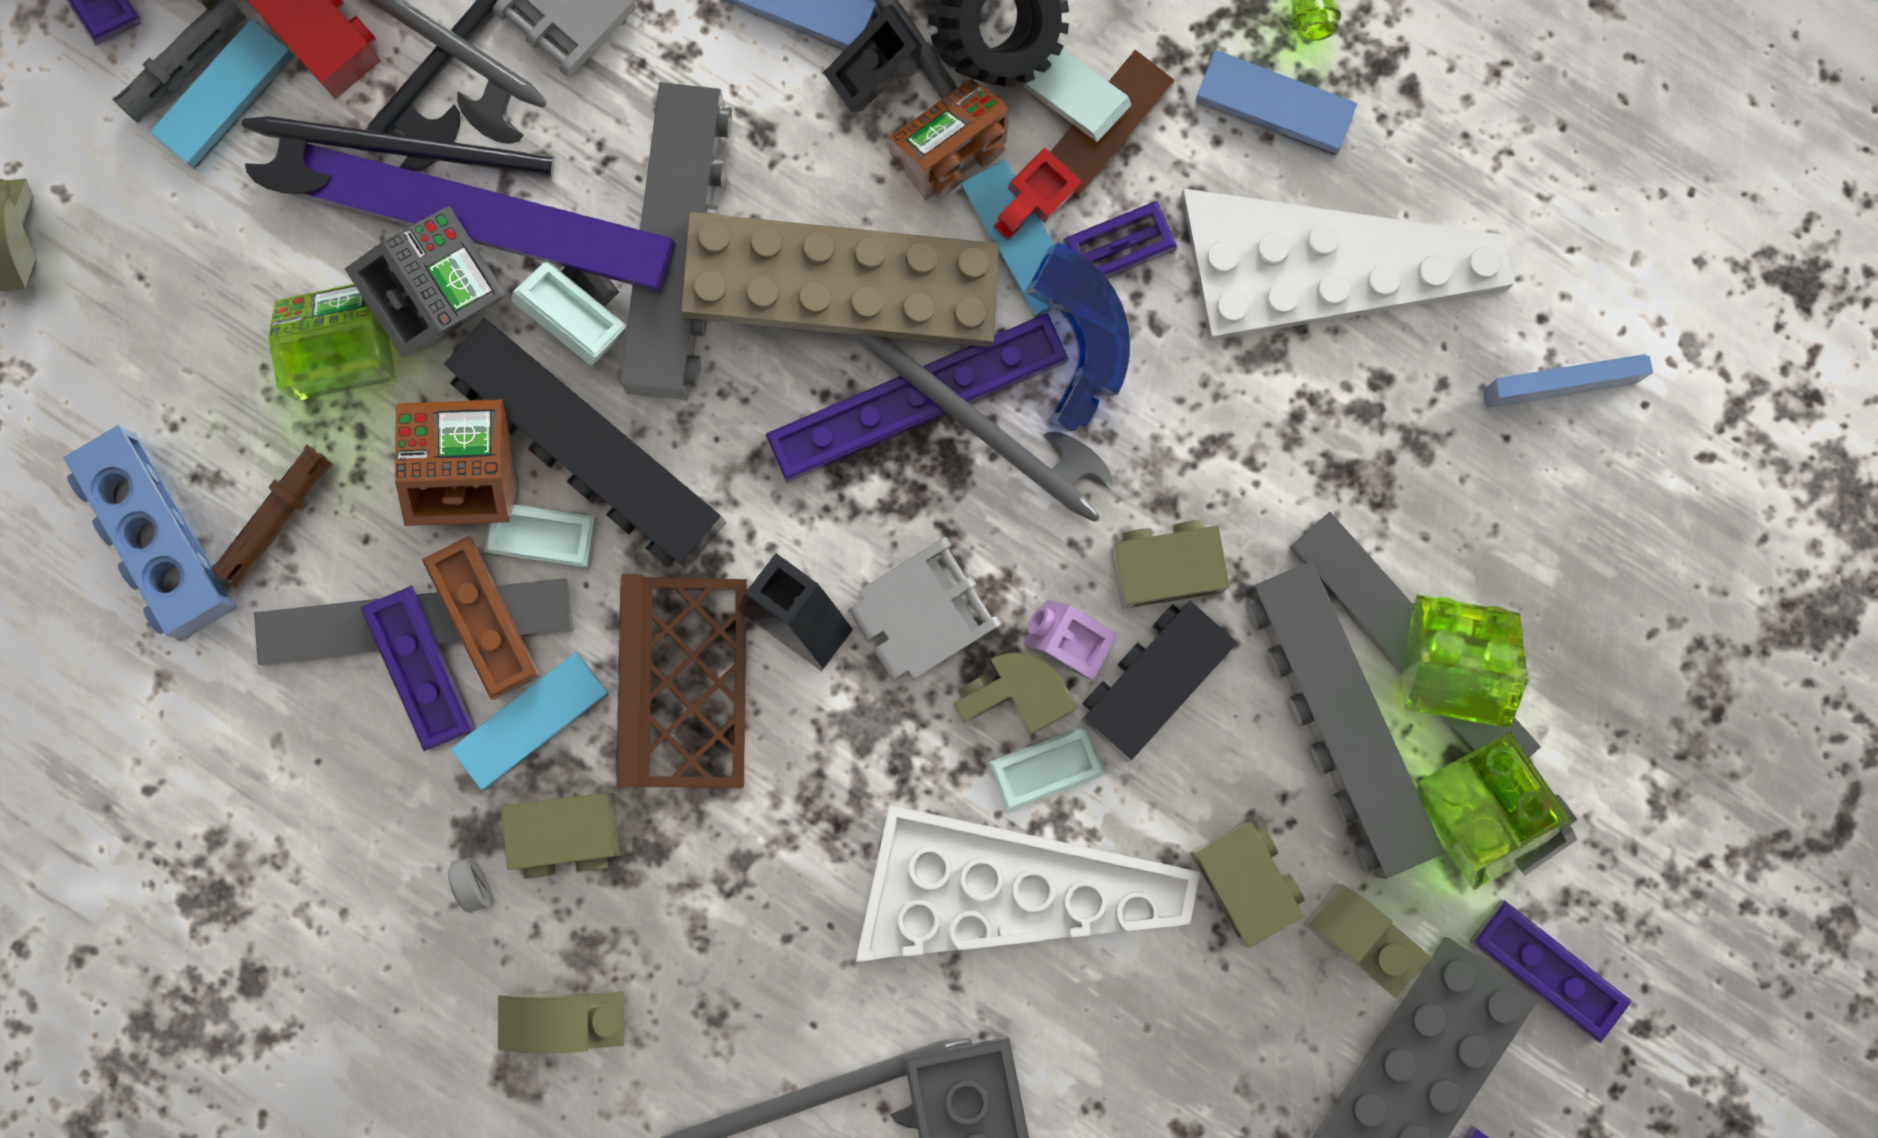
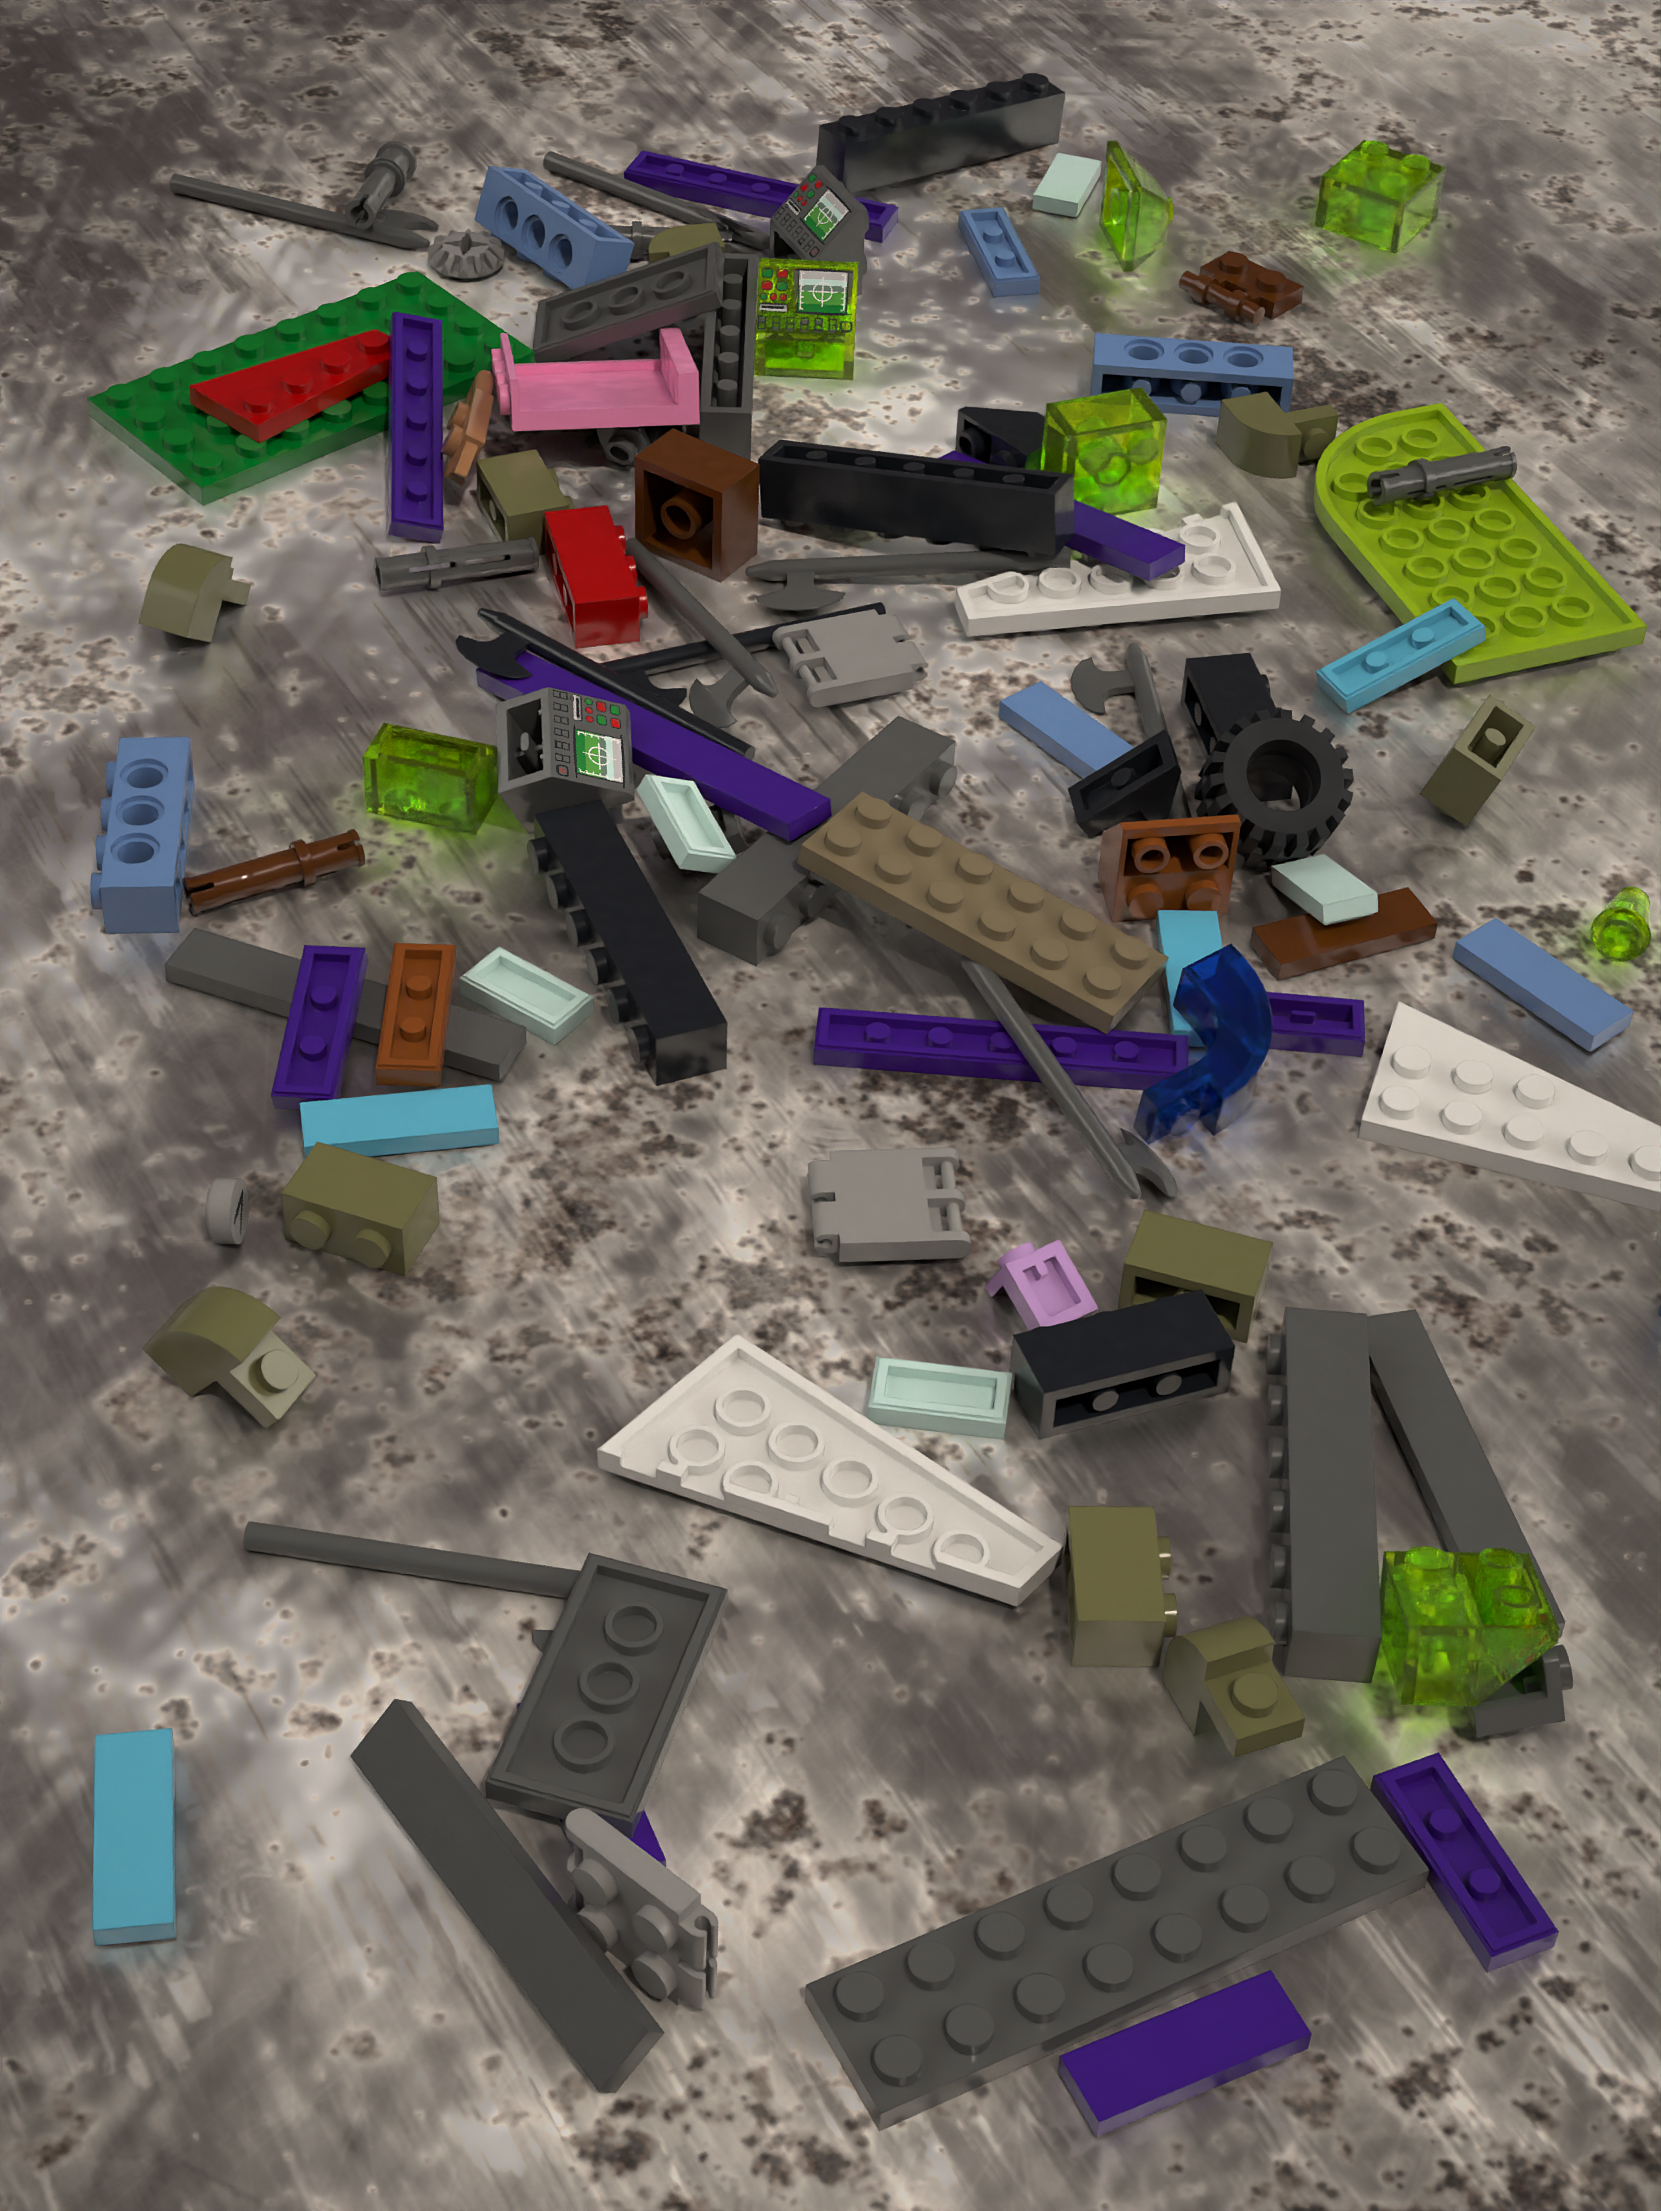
camera: 25 degrees right, 40 degrees down
medium azure tile [150,19,293,168] -> none
dark orange slope [395,399,518,526] -> none
reddish brown fence [616,574,747,788] -> none
black slope [738,553,853,672] -> none
olive brick [954,653,1078,736] -> none
red plate [993,147,1082,240] -> none
clear neon green slope [1403,594,1529,728] -> none

